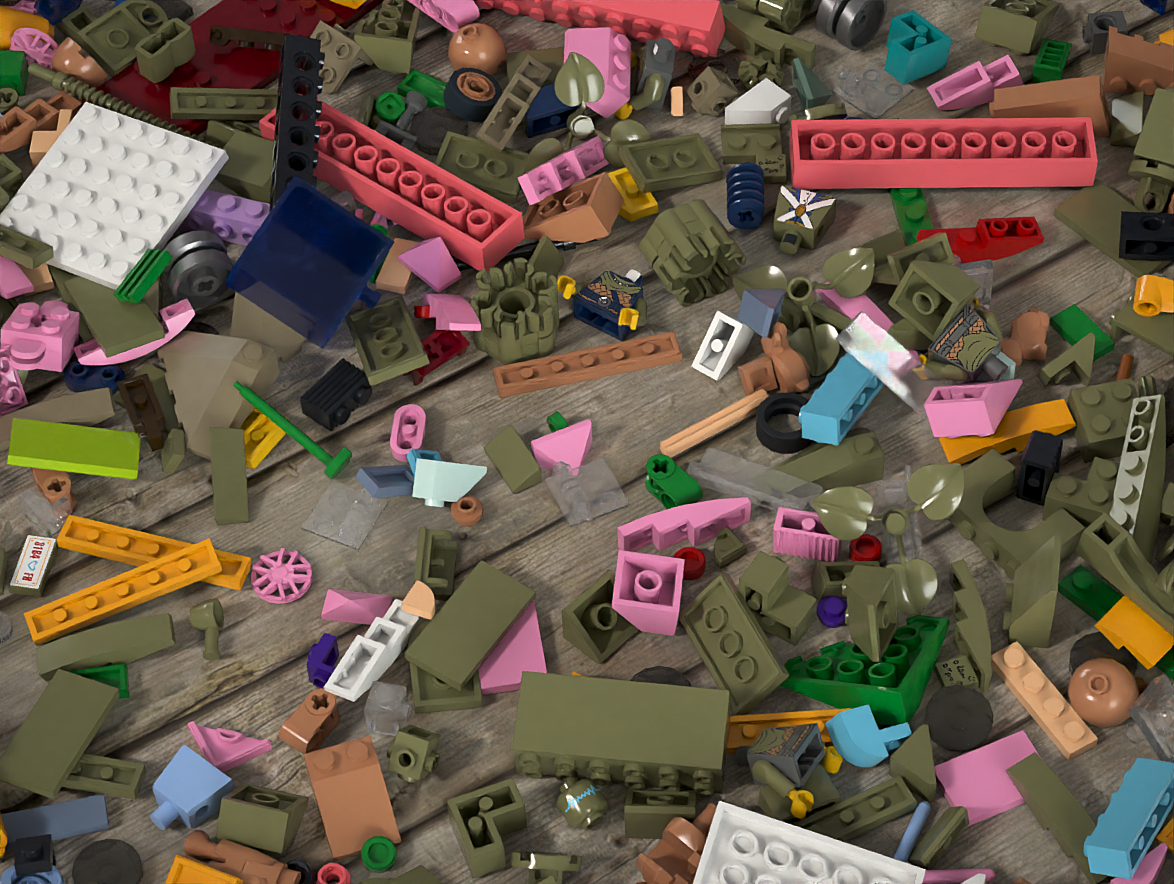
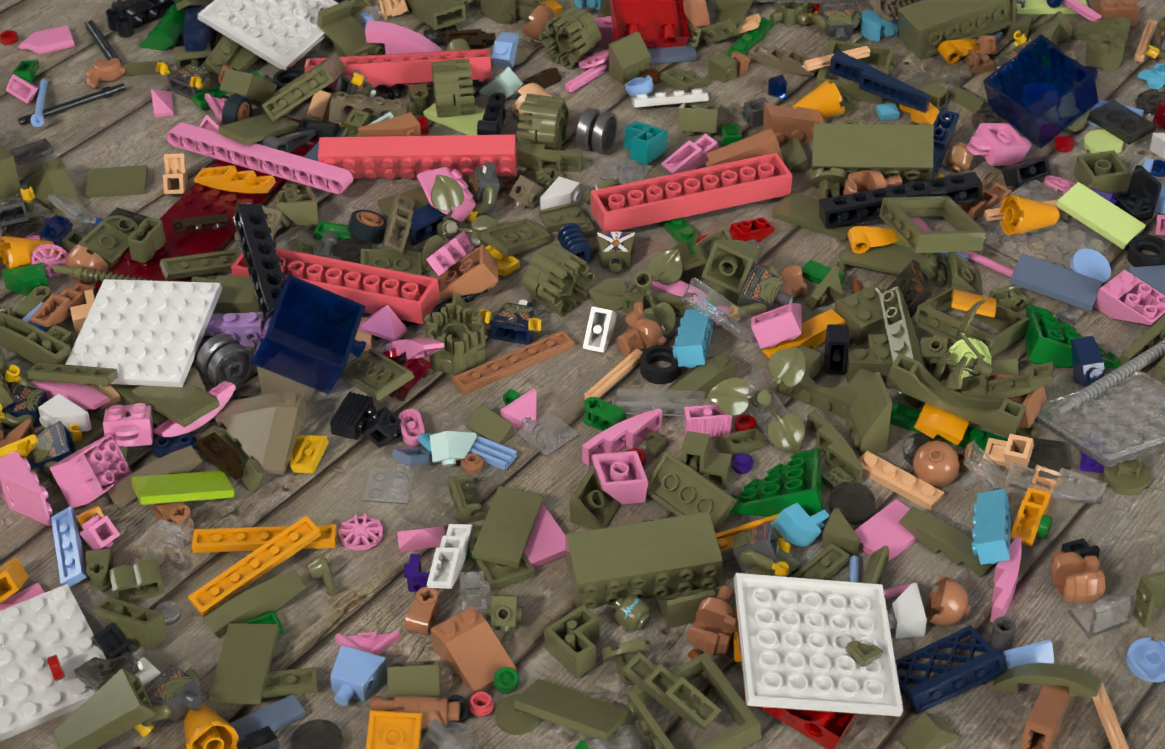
camera: 20 degrees left, 10 degrees down
tile [8,534,59,597] -> none
green tile [113,249,173,303] -> none
olive slope [209,427,250,525] -> none
green piece [233,381,352,480] -> none
green tile [375,91,405,123] -> none
light nougat tile [401,580,436,620] -> none
nougat cylinder [448,23,507,75] -> none
light nougat tile [671,87,683,116] -> none
sand blue slope [738,288,786,338] -> none
sand green slope [792,58,833,113] -> none
olive slope [842,565,899,662] -> none
none -> black brick [363,407,402,447]
none -> light blue tile [468,436,517,471]

